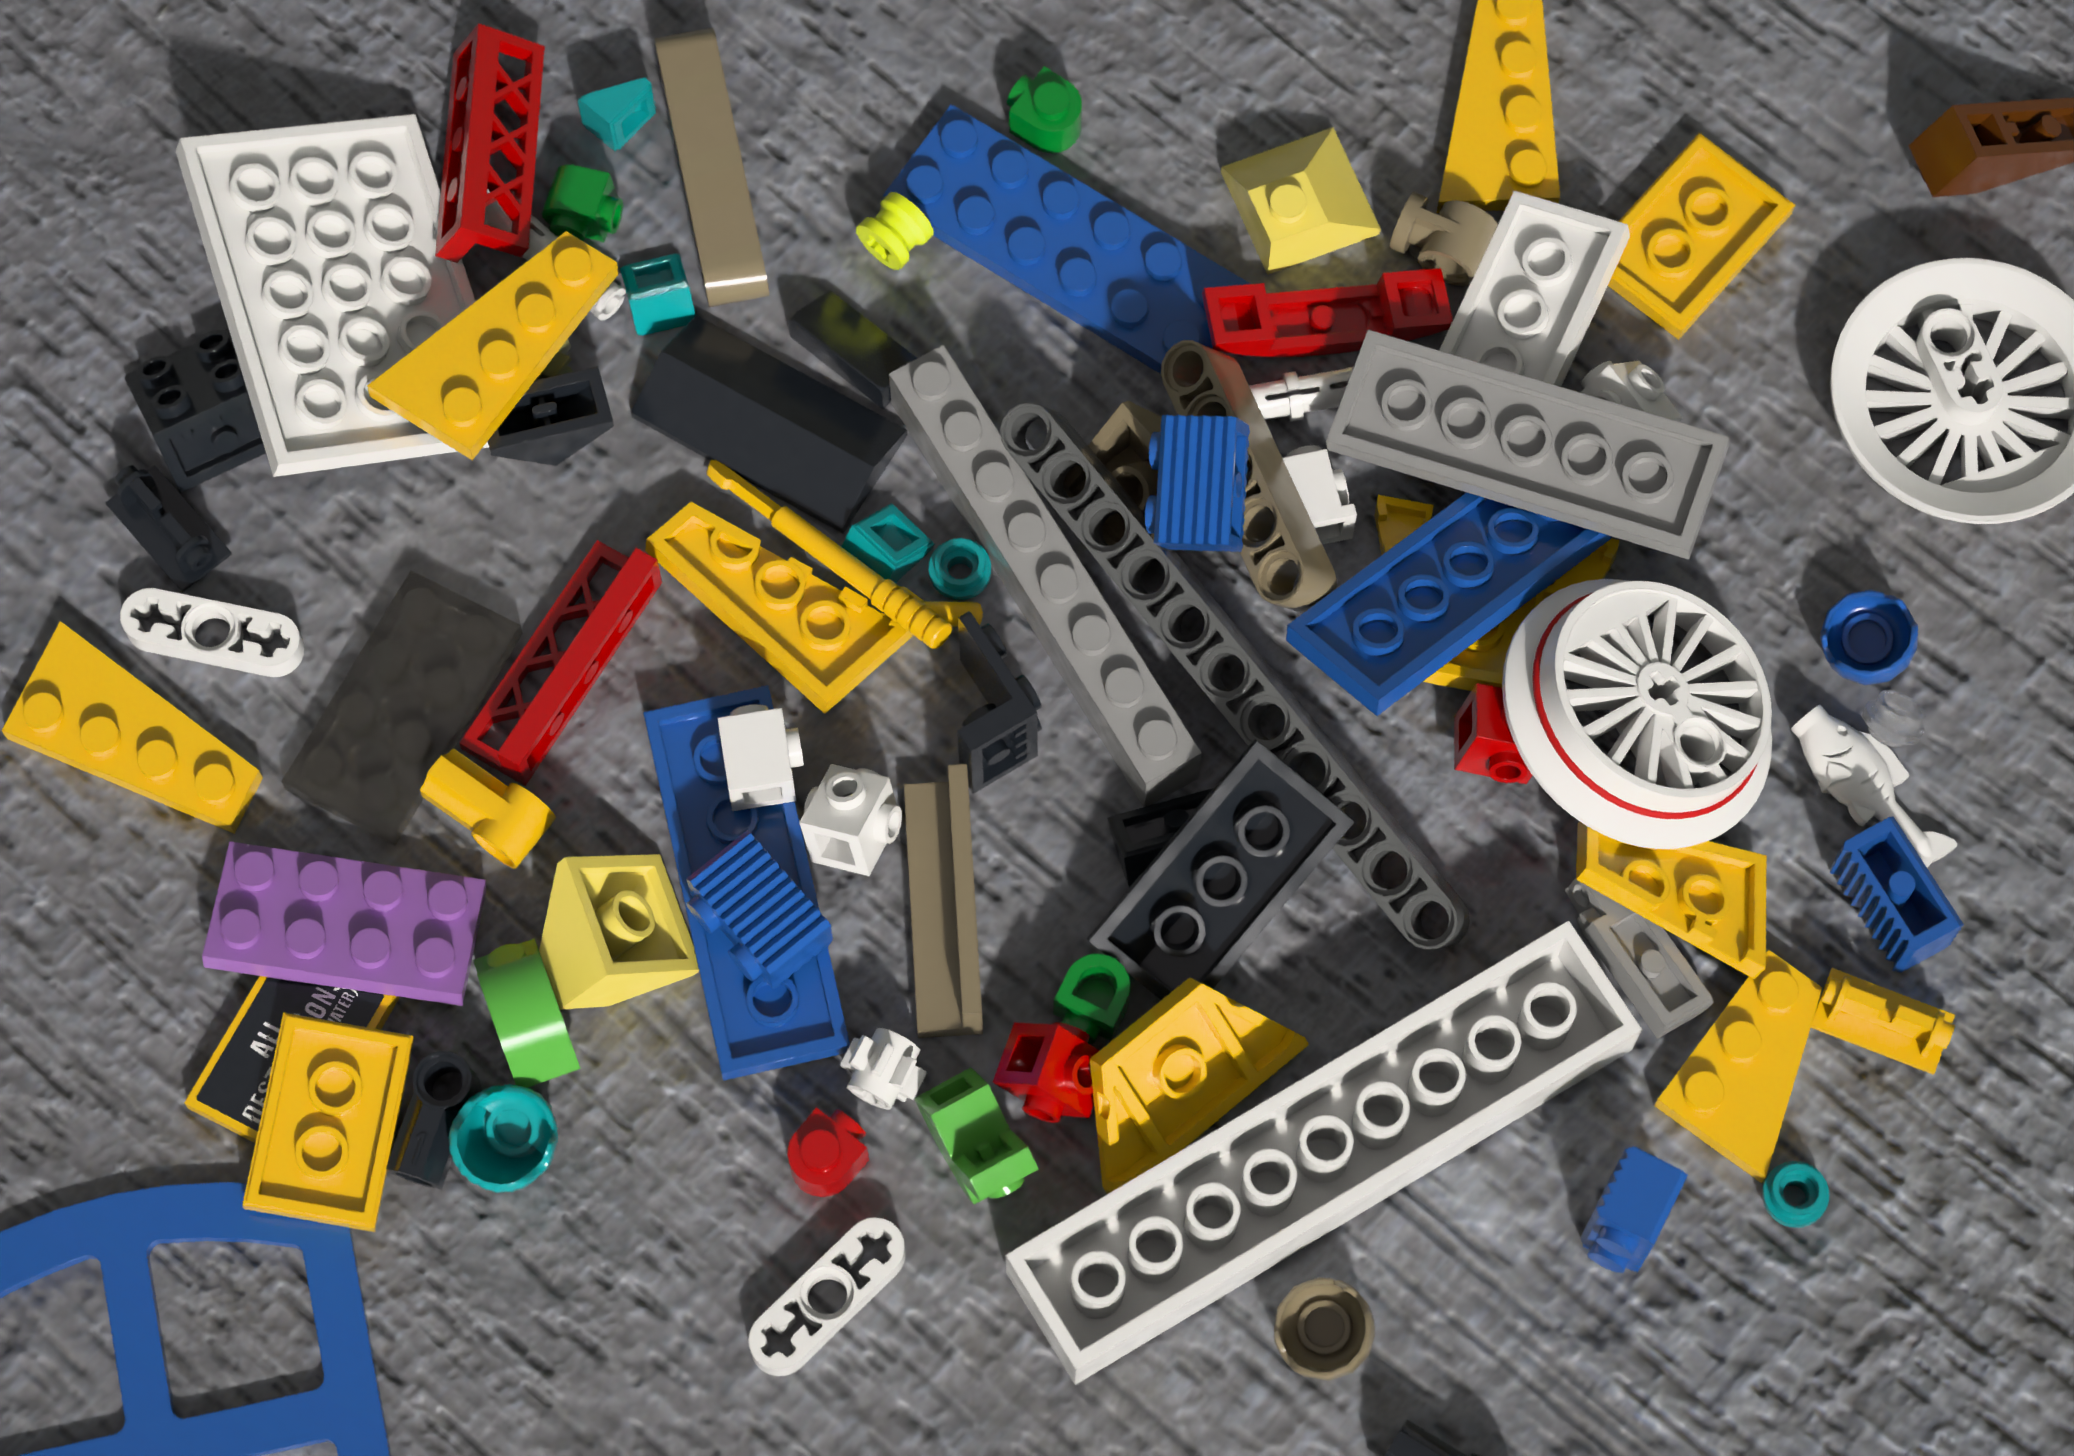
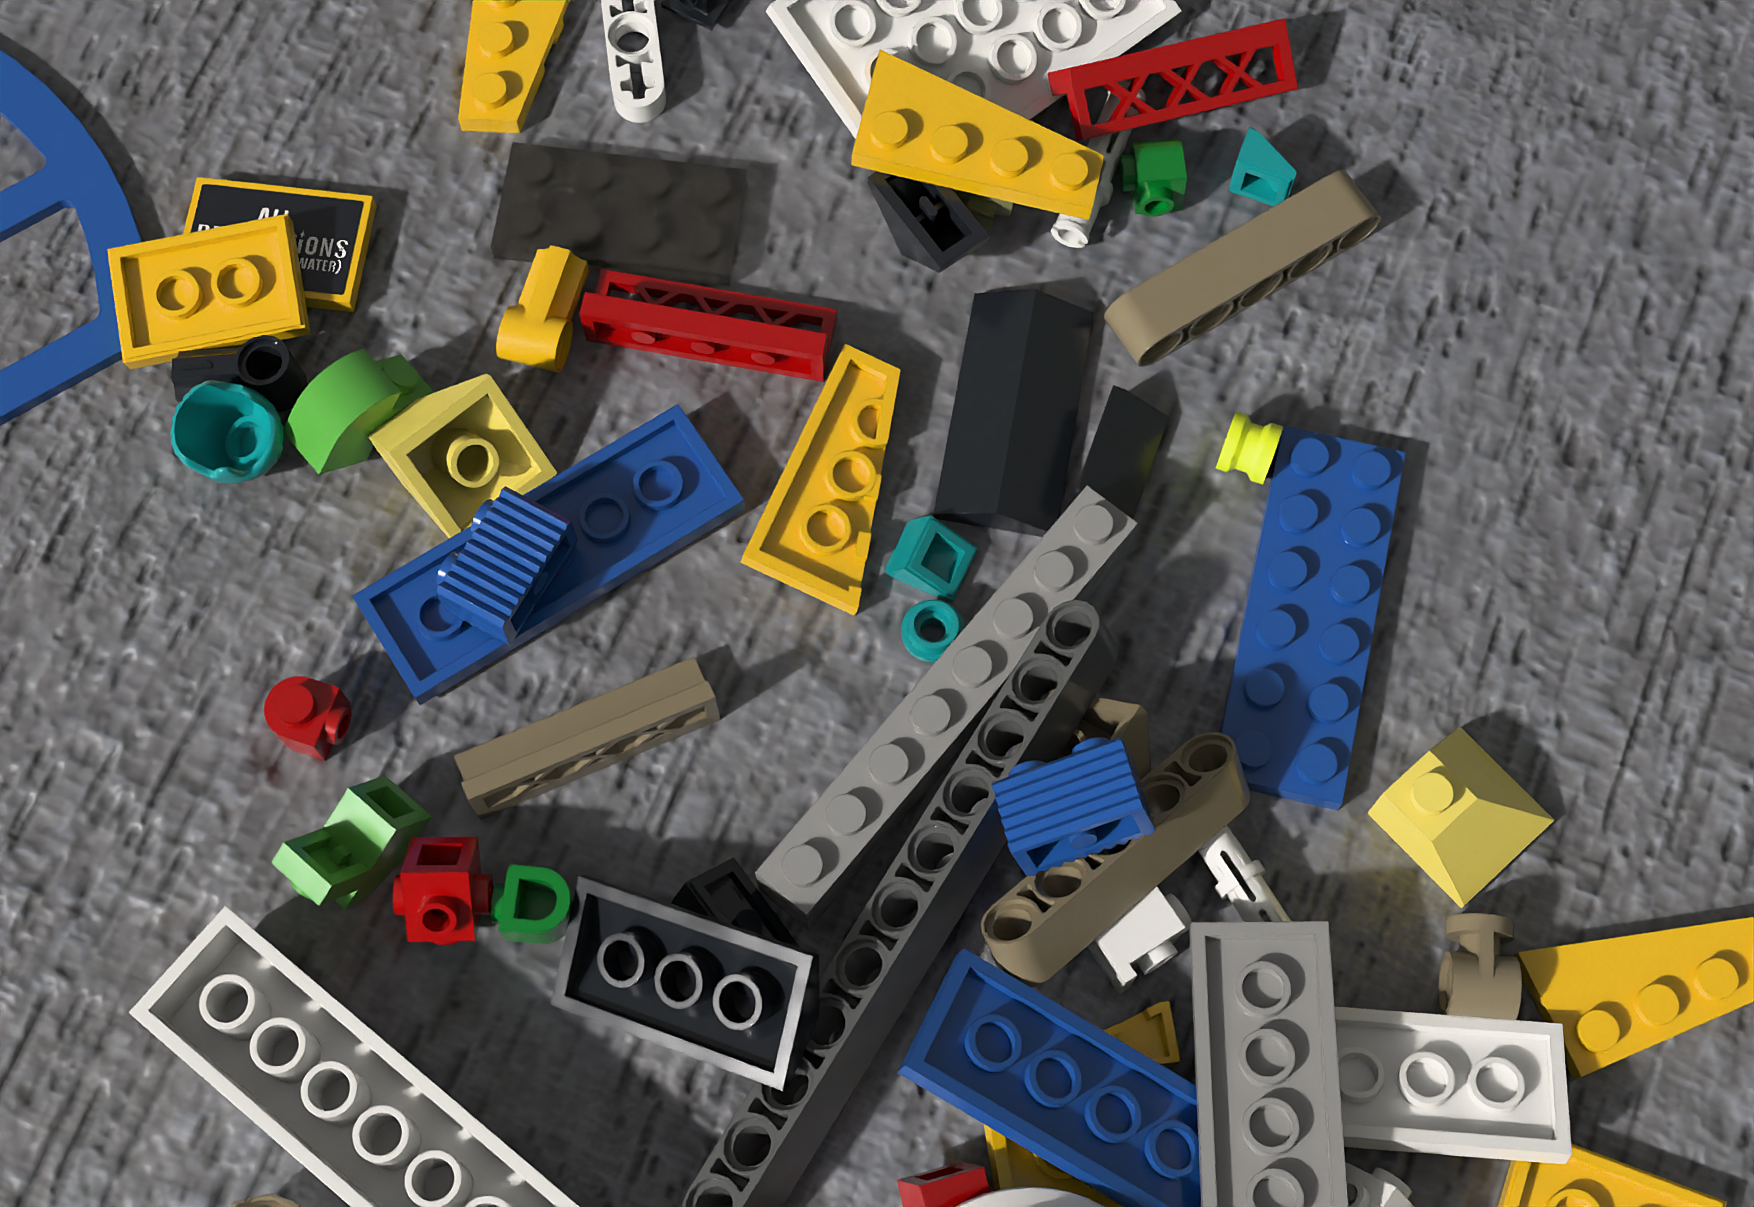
camera: 70 degrees right, 0 degrees up
medium lavender plate [202,842,486,1006] -> none
teal slope [620,253,696,336] -> none
yellow piece [706,460,983,649] -> none
white brick [718,705,804,811] -> none
white beam [748,1218,905,1376] -> none
white brick [799,764,902,876] -> none
white gear [840,1028,927,1110] -> none
black bracket [957,611,1042,794] -> none
green plate [1006,66,1082,153] -> none
yellow wing [1090,977,1309,1194] -> none
red slope [1202,268,1453,357] -> none

